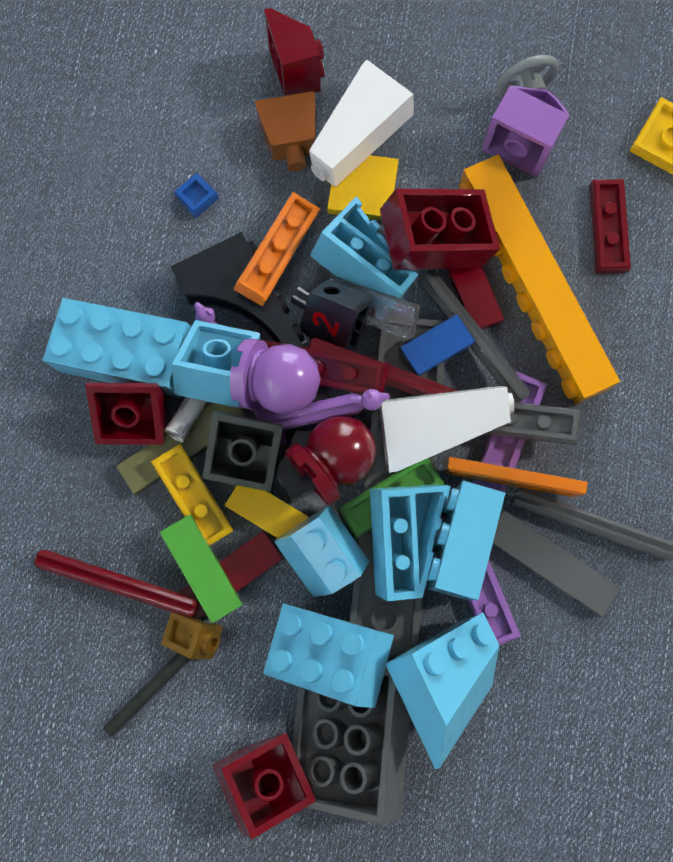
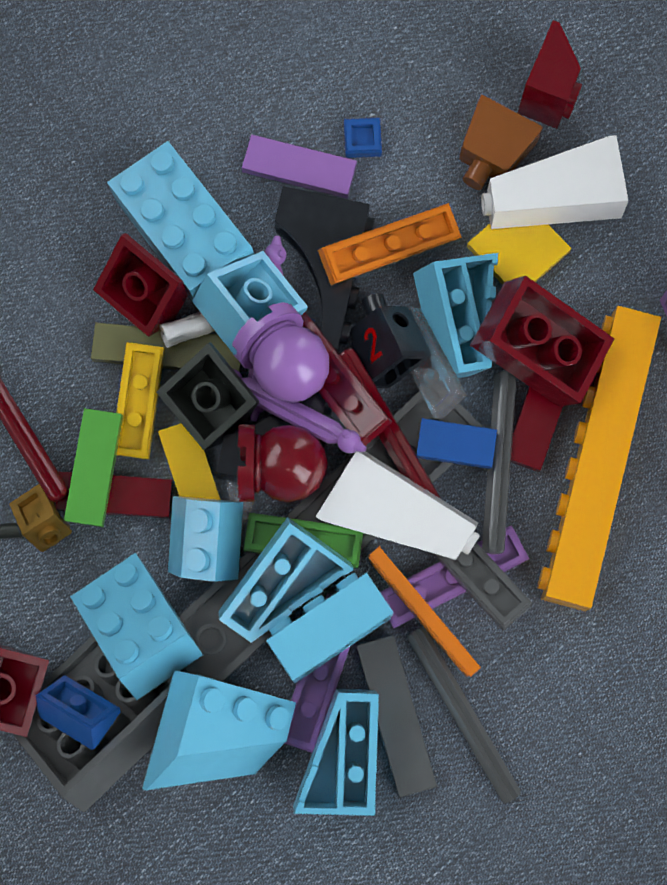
camera: 40 degrees right, 0 degrees up
none -> blue slope [36,675,120,750]
none -> medium lavender tile [242,134,357,199]
none -> medium azure wedge [293,689,379,816]

